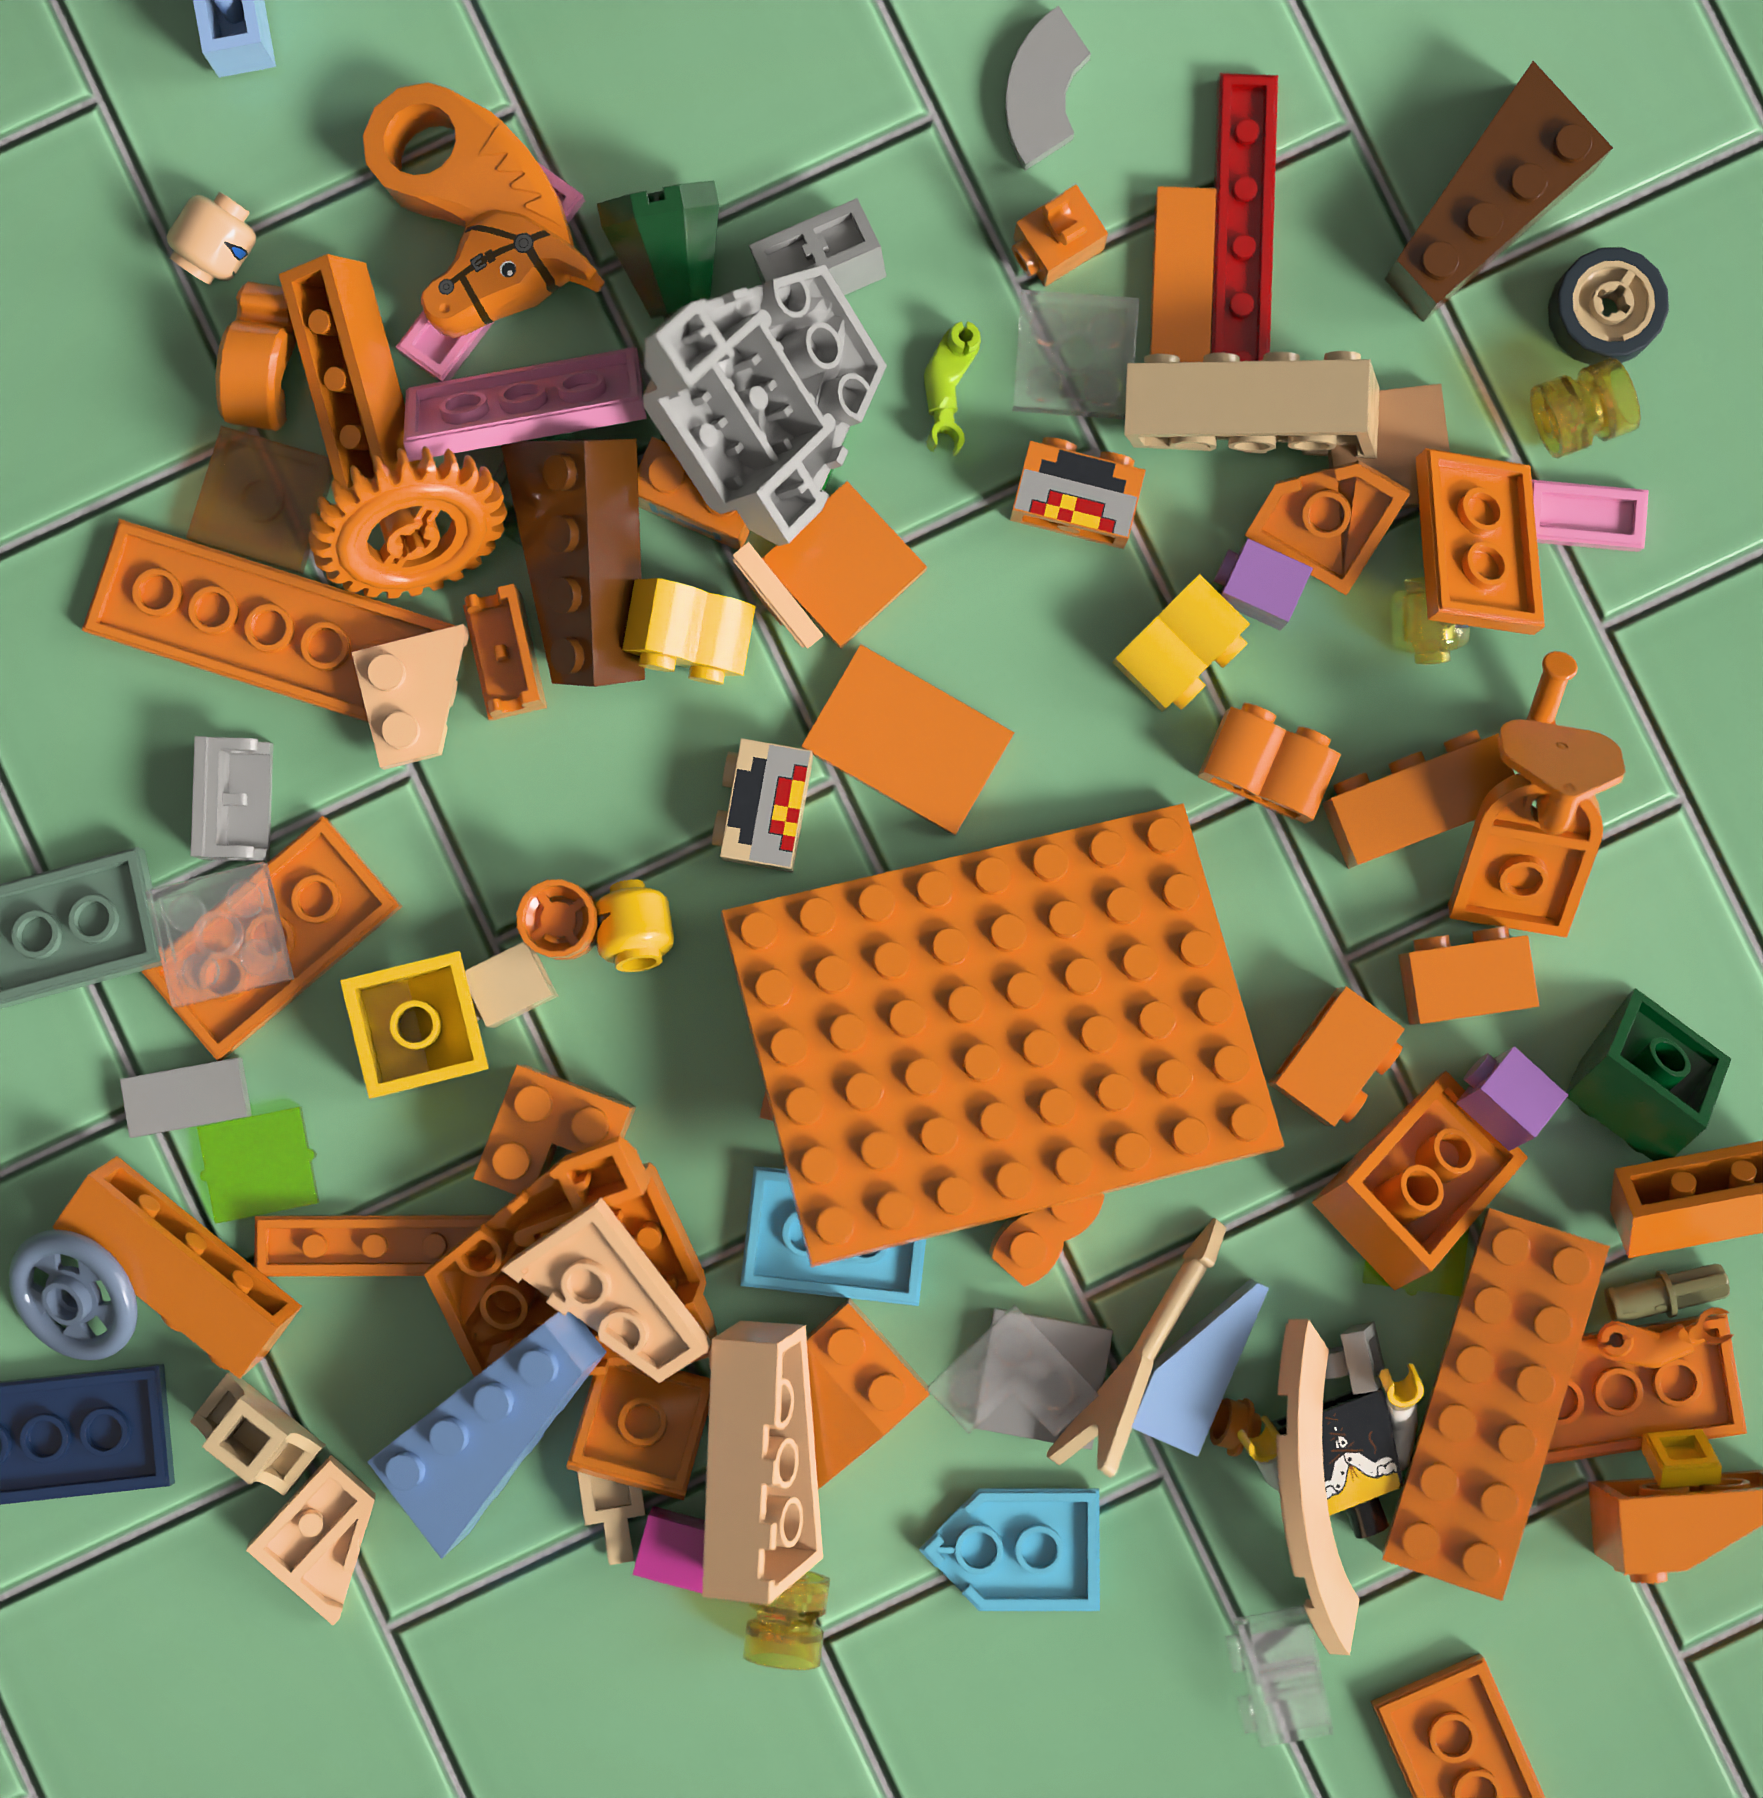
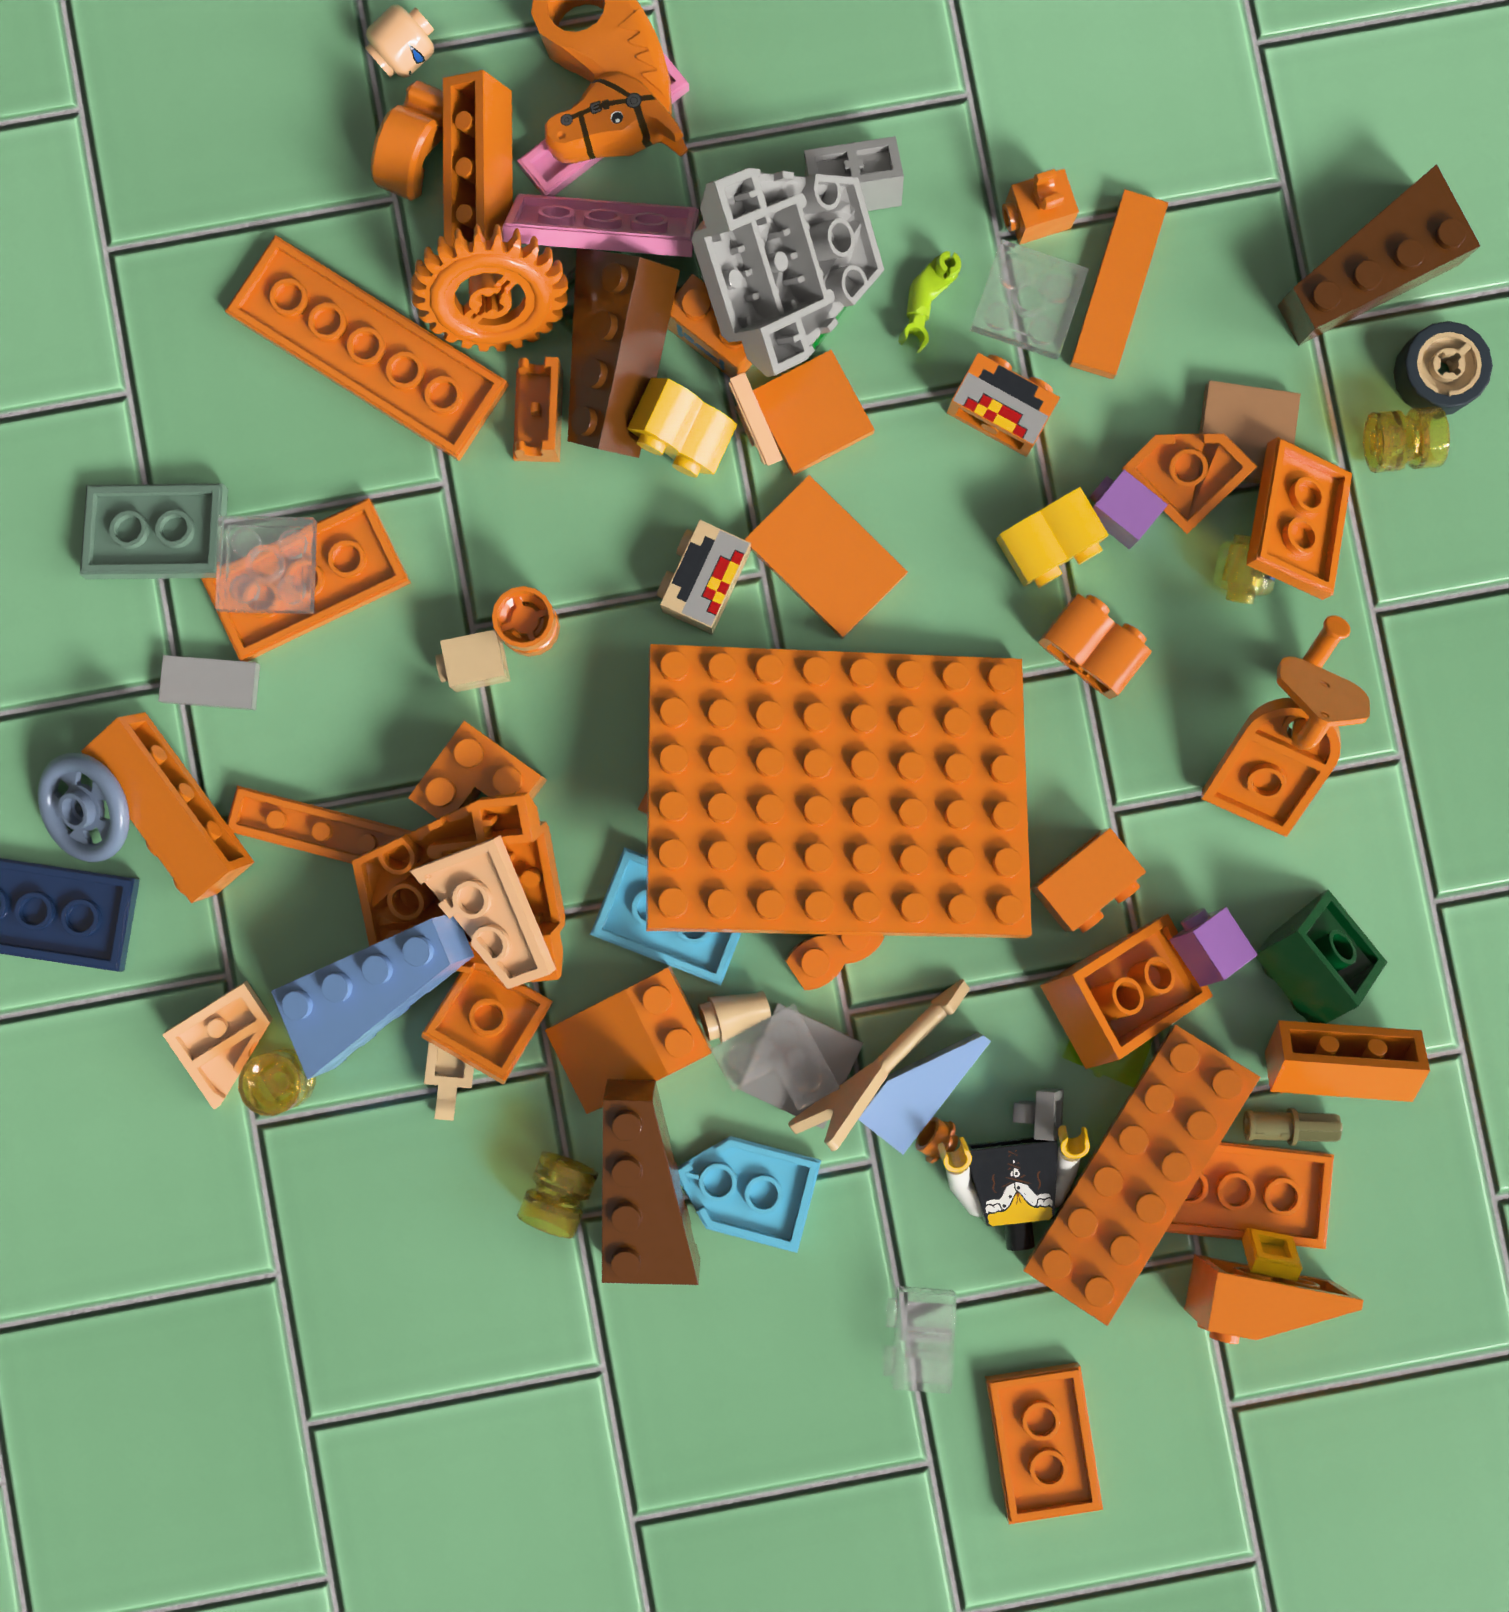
camera: 10 degrees right, 0 degrees up
clear orange tile [186,426,333,574] -> none
tan brick [189,1372,326,1496] -> none
light grey hinge [191,736,273,862] -> none
clear neon green piece [197,1107,320,1224] -> none
yellow slope [340,951,489,1099] -> none
light nougat wing [352,624,469,770] -> none
yellow head [594,879,674,972] -> none
dark green cone [597,180,719,322] -> none
dark pink brick [632,1506,705,1593] -> none
light nougat wedge [702,1320,823,1605] -> none
light grey tile [1005,6,1091,171] -> none
tan wedge [1124,351,1380,458] -> none
red tile [1210,73,1278,361] -> none
light nougat tile [1276,1319,1359,1655] -> none
orange brick [1322,730,1515,869] -> none
orange brick [1398,926,1540,1025] -> none
bright pink tile [1532,480,1649,552] -> none
orange arm [1597,1307,1734,1368] -> none
none -> clear yellow wheel [238,1048,316,1116]
none -> reddish brown wedge [602,1079,700,1285]
none -> tan cone [698,991,771,1042]

